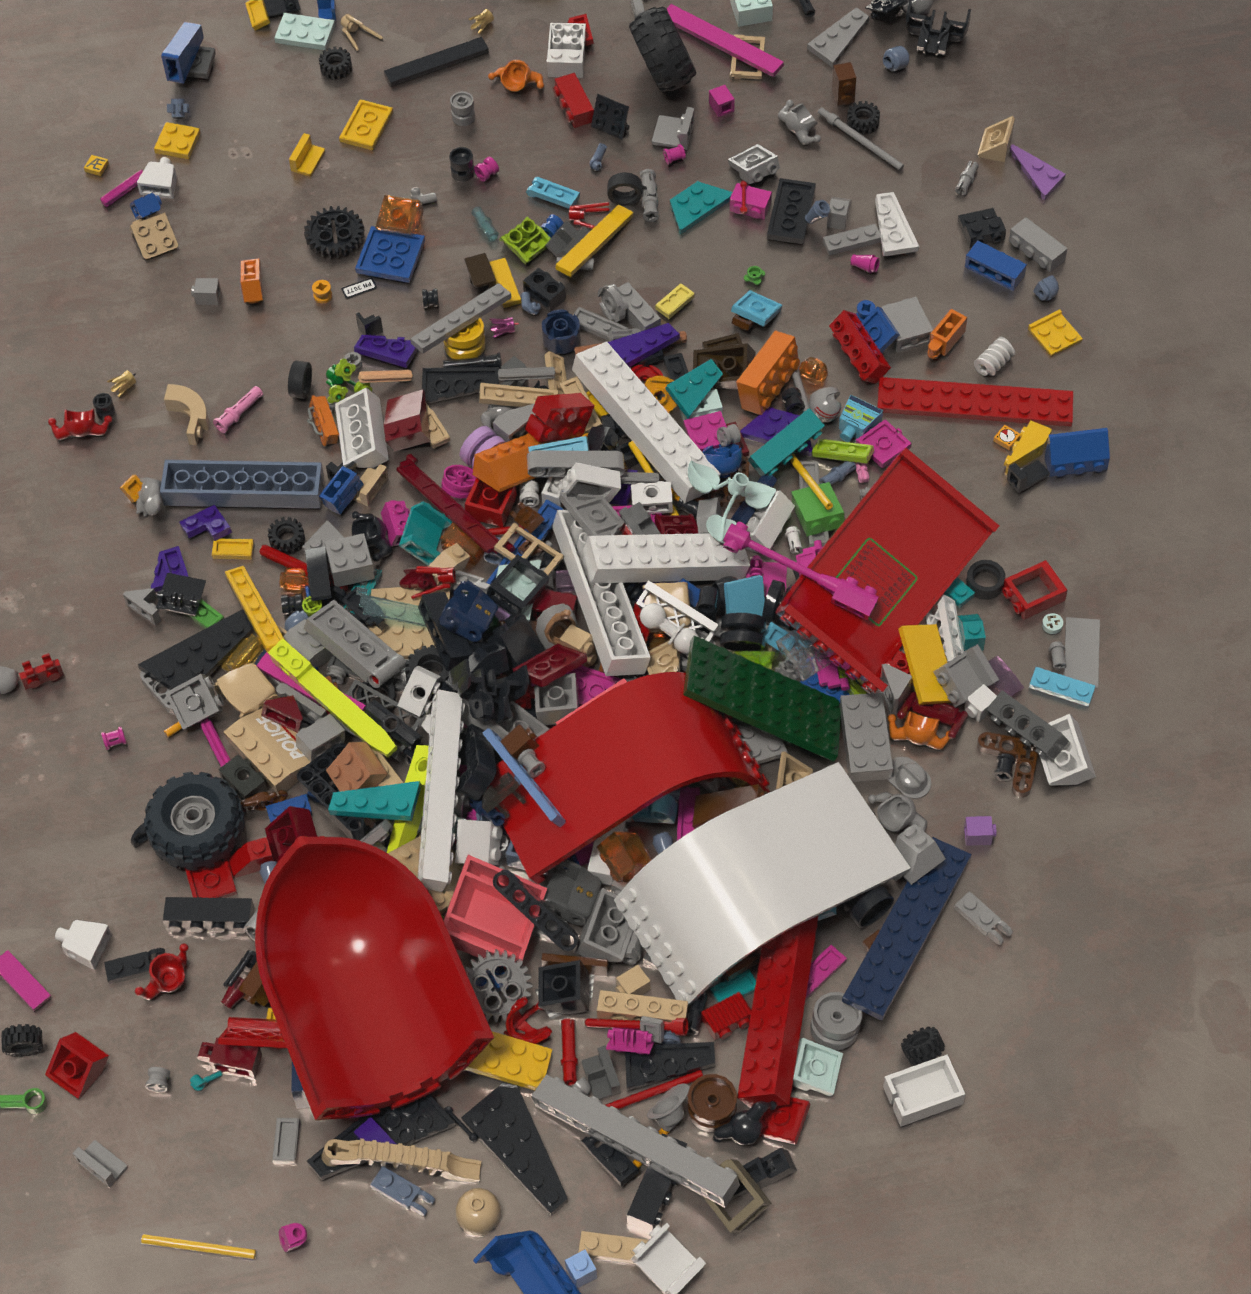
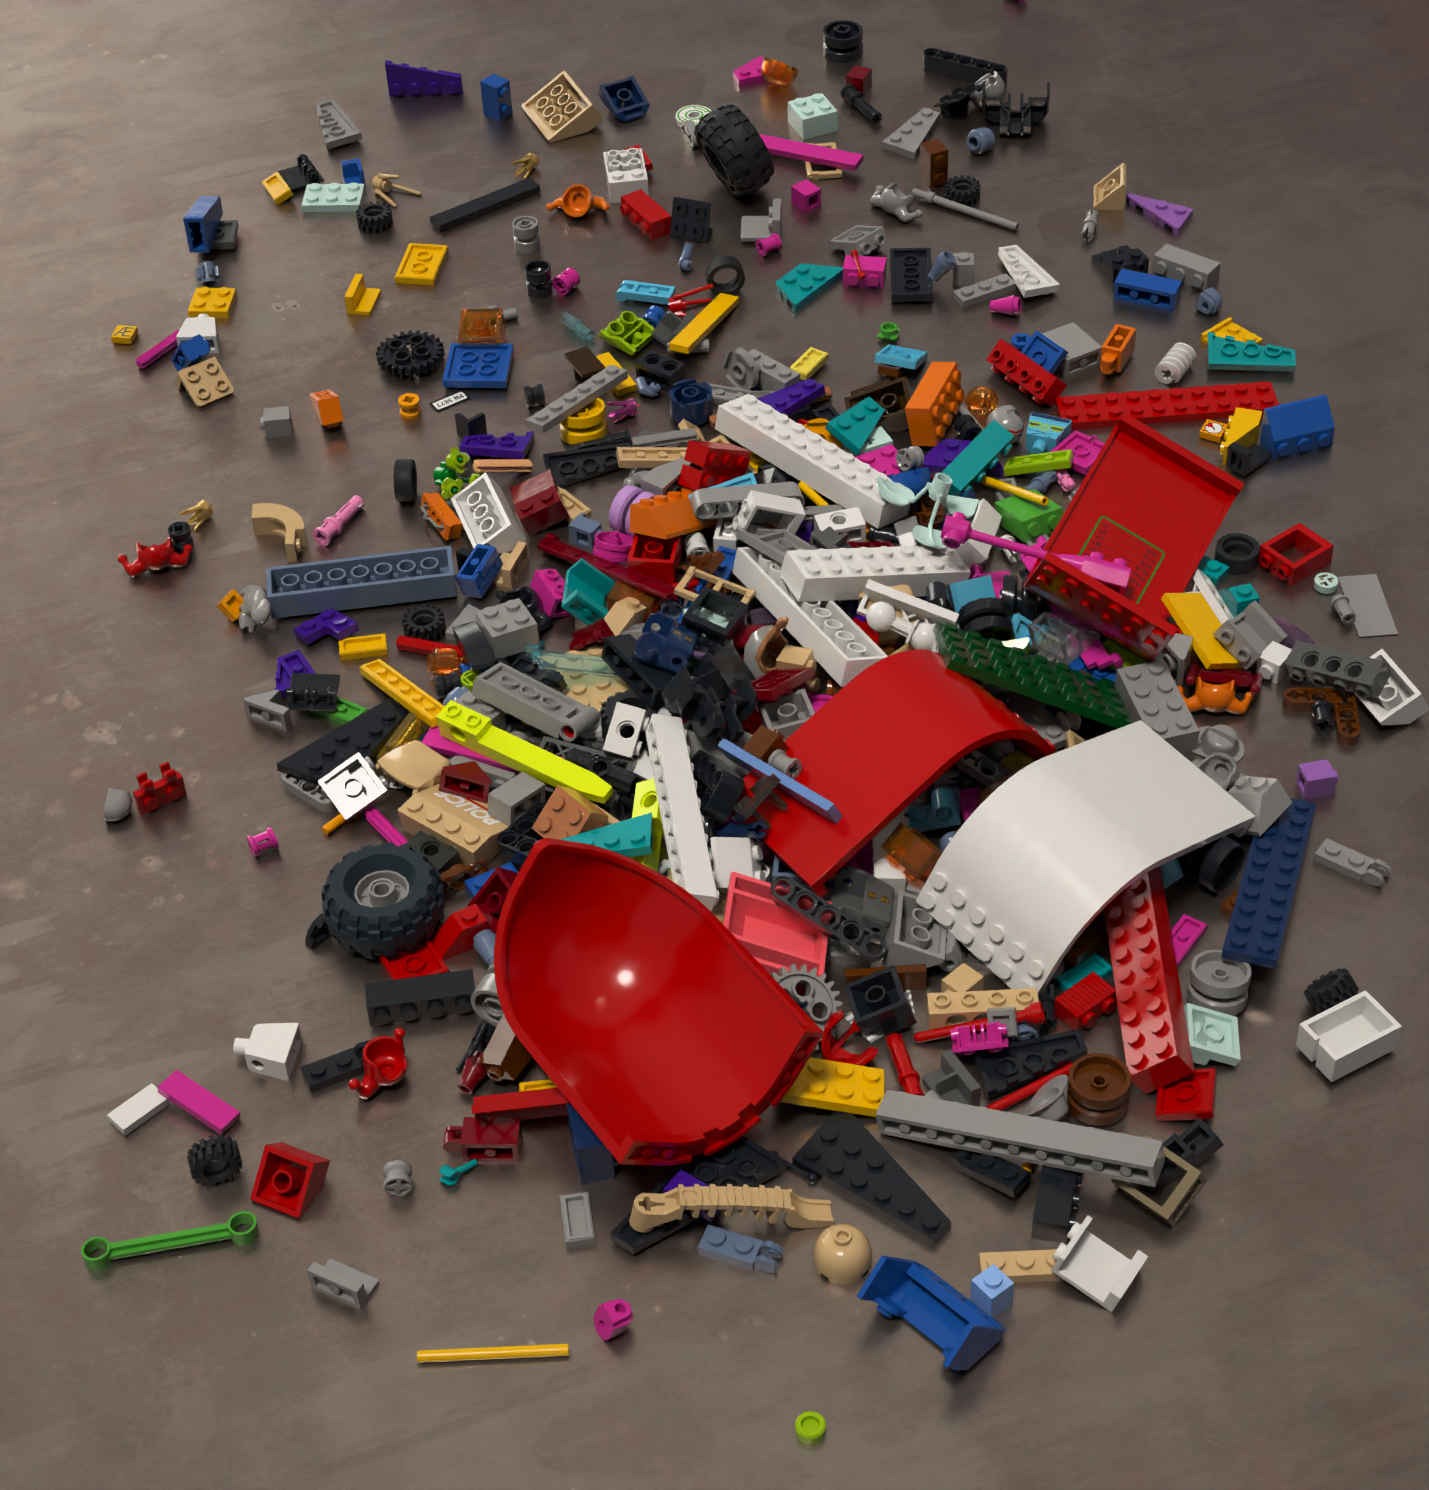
camera: 10 degrees left, 15 degrees down
red plant [411,566,456,599] -> none
light grey piece [640,169,660,222] -> none
black piece [713,1101,777,1145] -> none
medium azure plate [1029,667,1095,707] -> none
none -> sand blue brick [568,513,603,551]
none -> teal wing [1207,332,1296,372]

